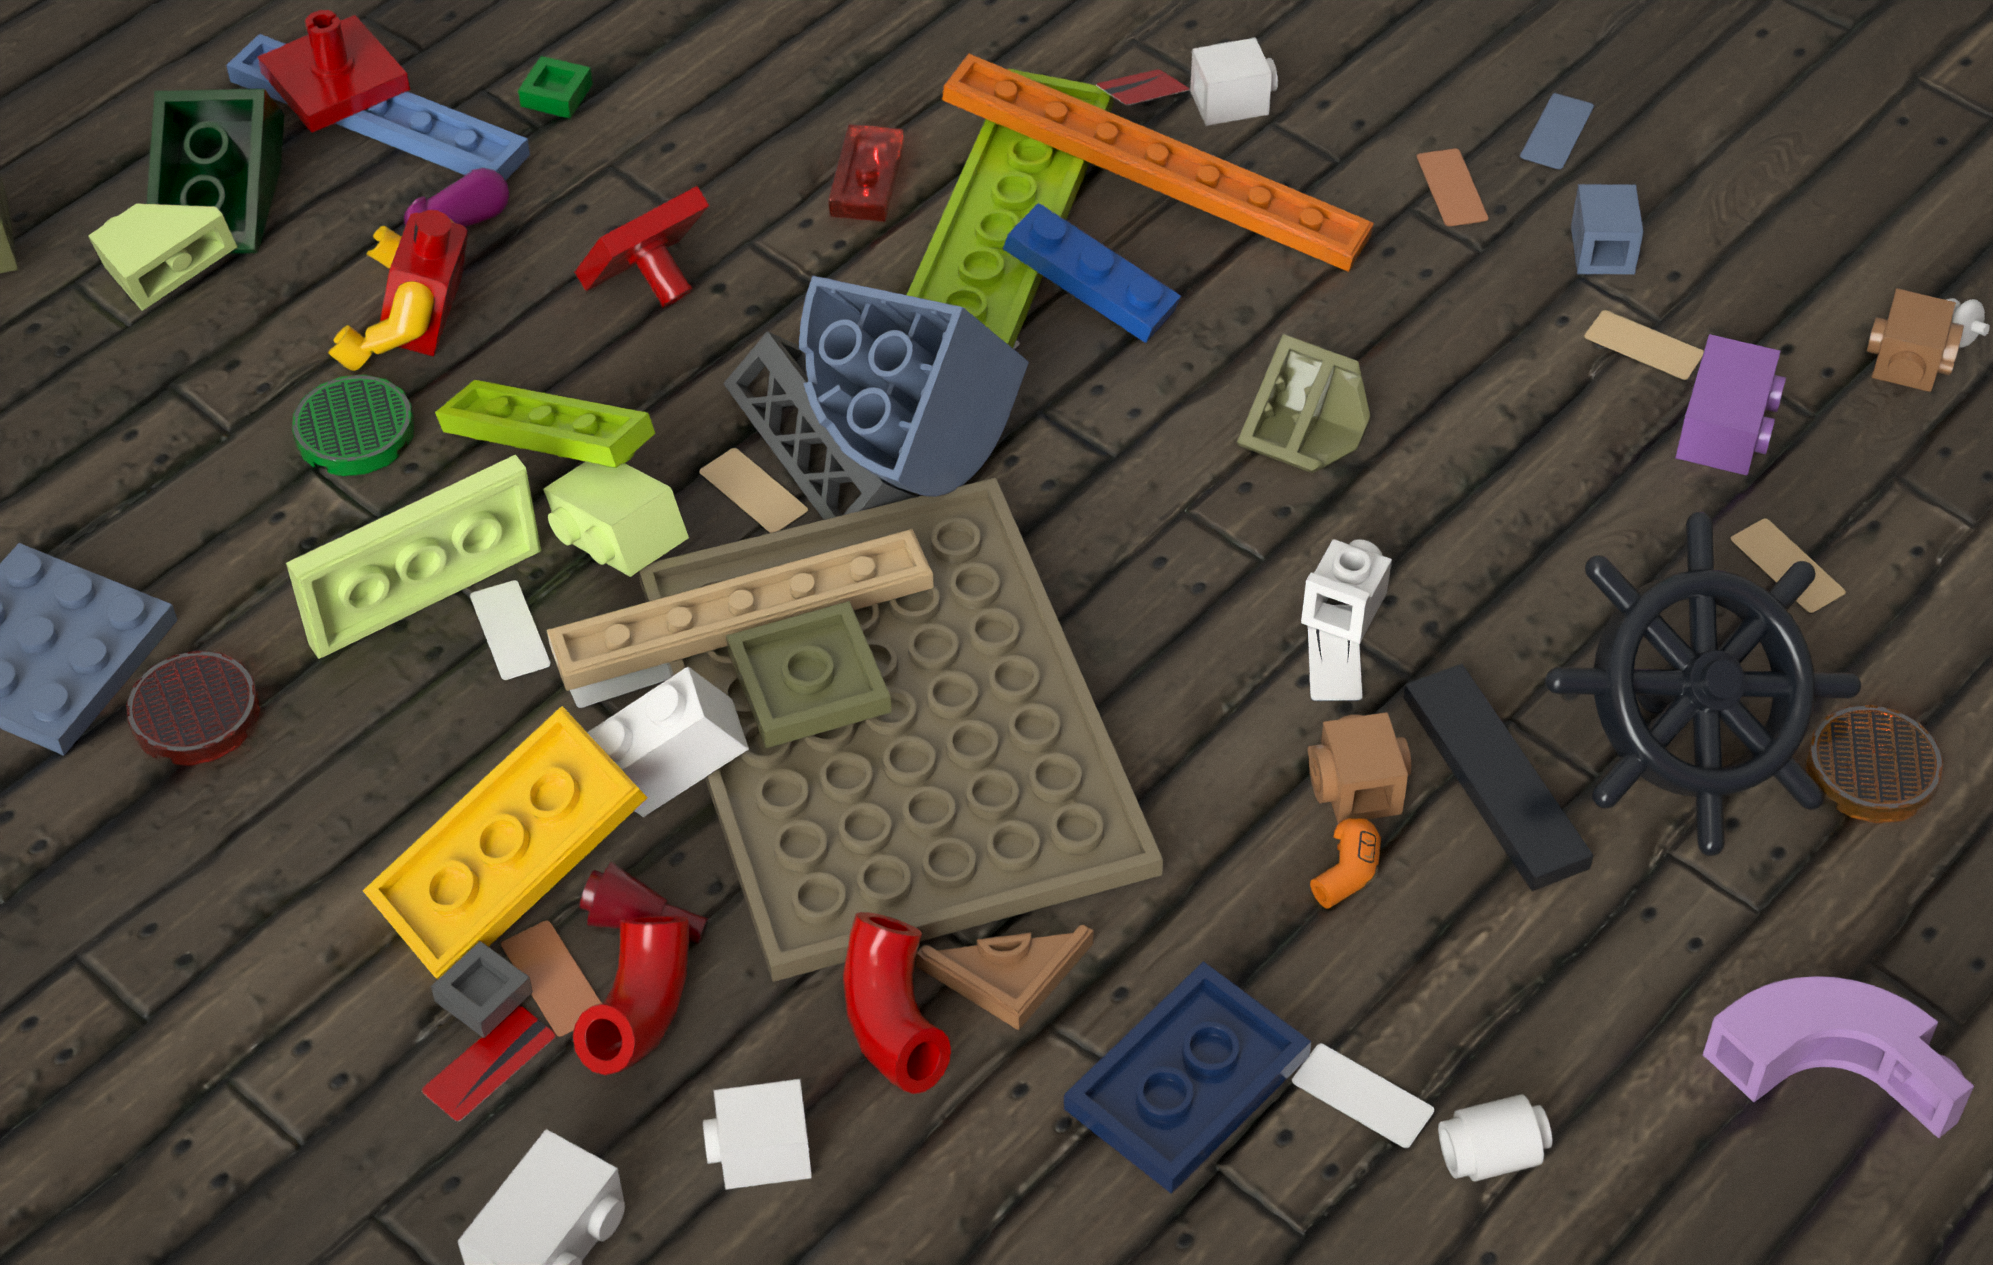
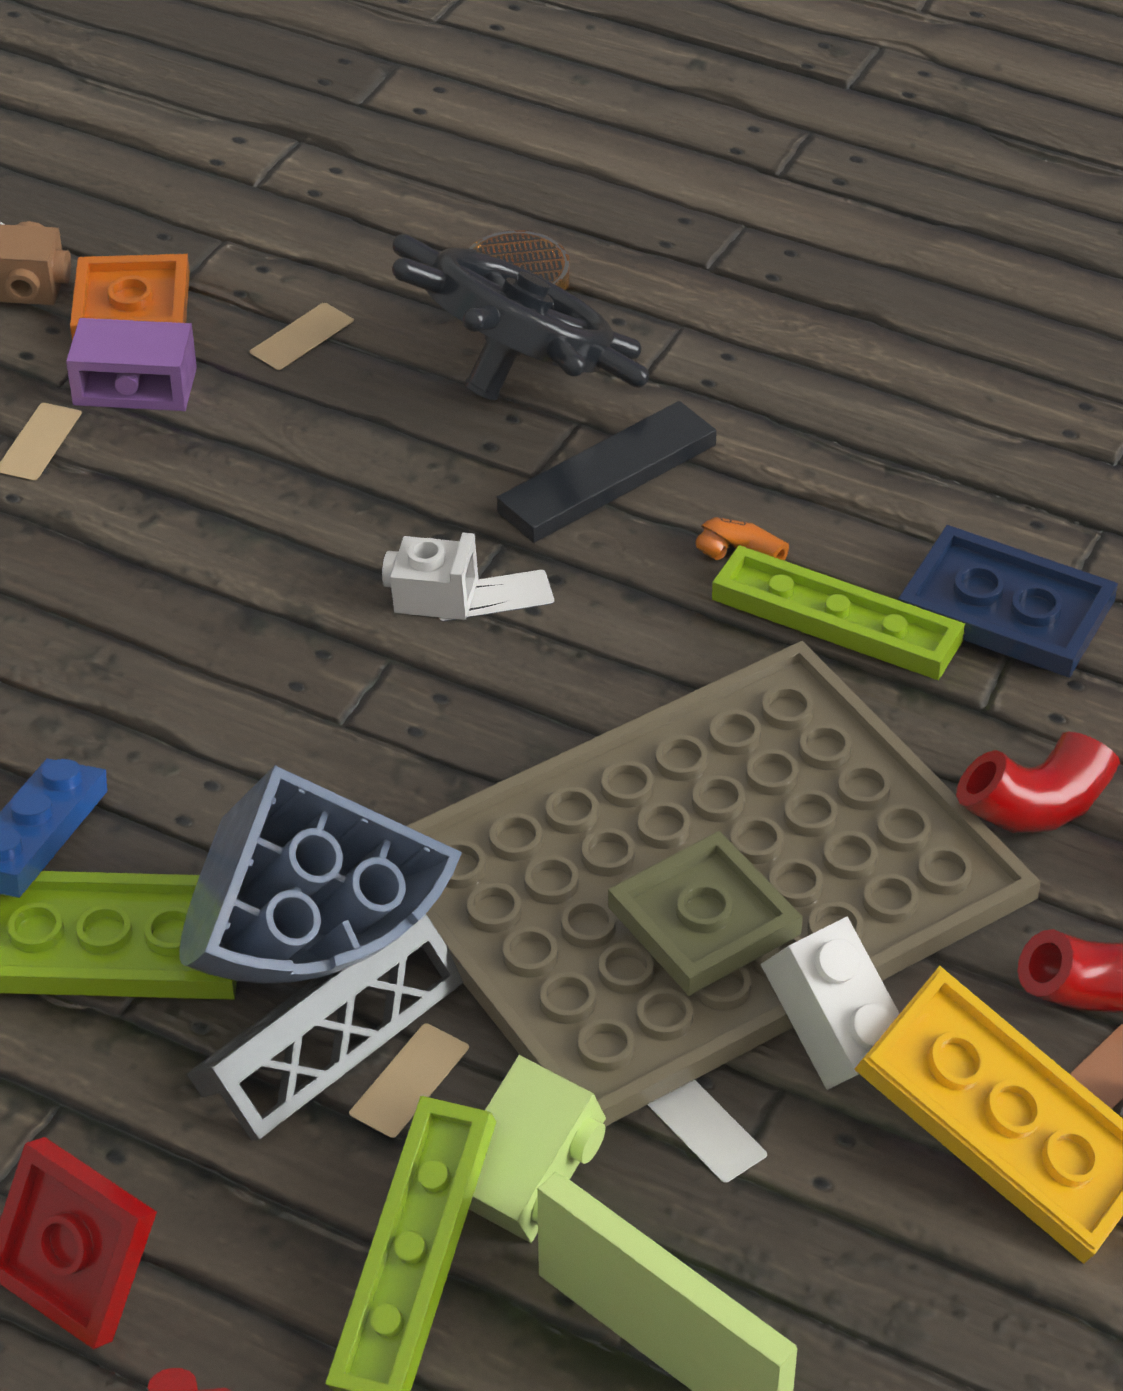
camera: 105 degrees left, 5 degrees down
white sticker [470,580,551,680] -> none
tan tile [547,529,934,691] -> none
dark red cone [580,862,708,944] -> none
medium nougat tile [916,925,1094,1031] -> none
olive slope [1237,334,1371,473] -> none
white sticker [1292,1044,1434,1148] -> none
medium nougat brick [1308,712,1411,824] -> none
white brick [1439,1094,1552,1181] -> none
lavender arch [1703,976,1974,1138] -> none
none -> orange plate [70,254,190,340]
none -> lime plate [712,545,965,681]

